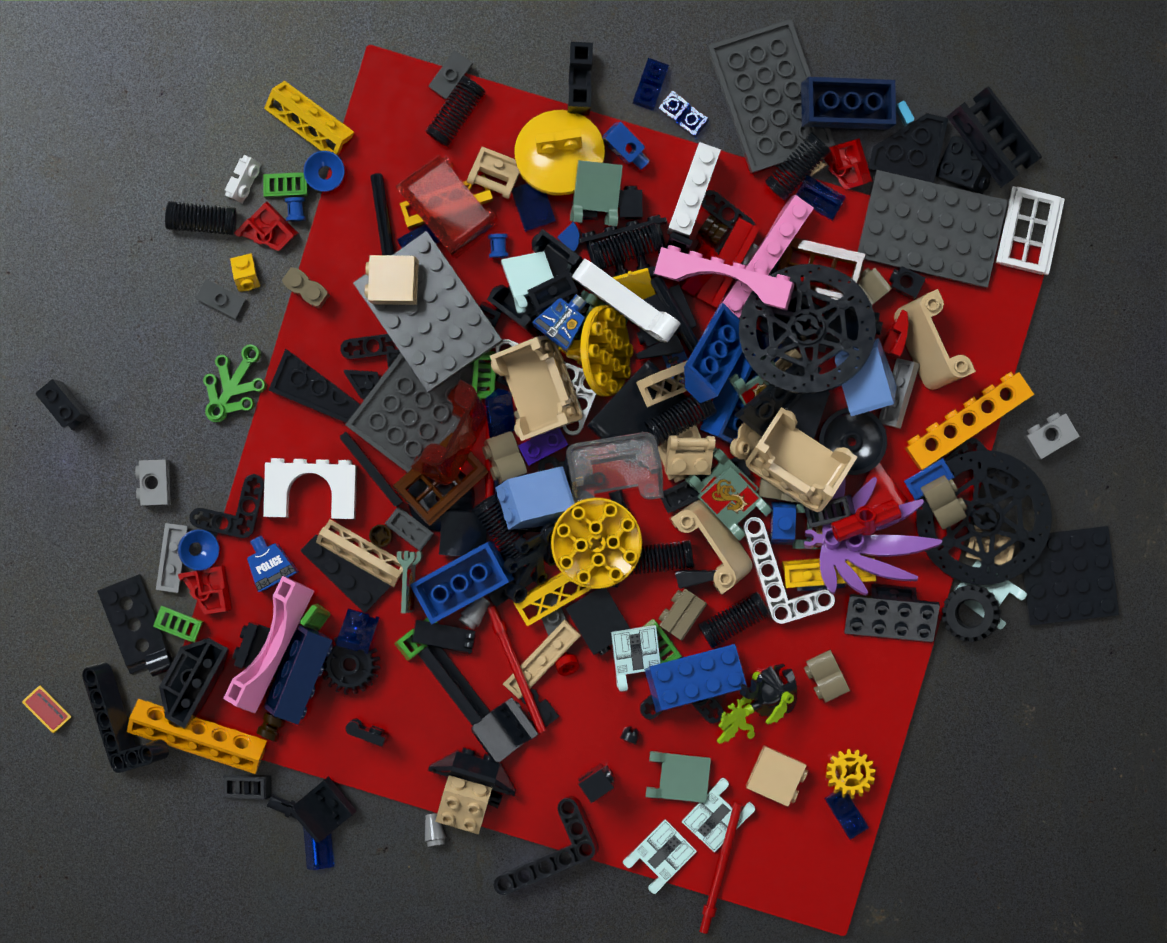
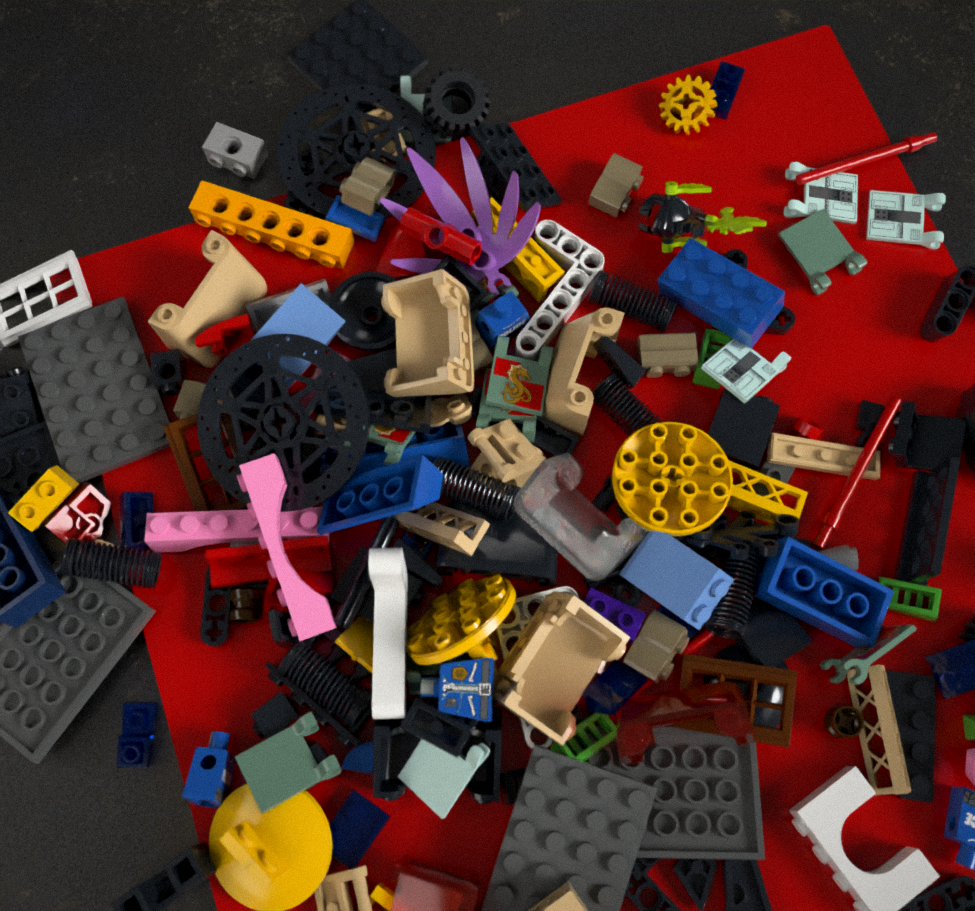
camera: 125 degrees left, 15 degrees down
black tile [340,432,404,507] -> none
dark grey plate [385,506,434,551] -> none
black hinge [411,619,476,654] -> none
blue bush [488,234,509,258] -> none
black arch [578,763,615,803] -> none
black hinge [620,726,640,745] -> none
clear blue slope [633,58,669,111] -> none
white arch [667,142,721,238] -> none
tan brick [746,745,808,806] -> none
none -> yellow brick [8,465,80,532]

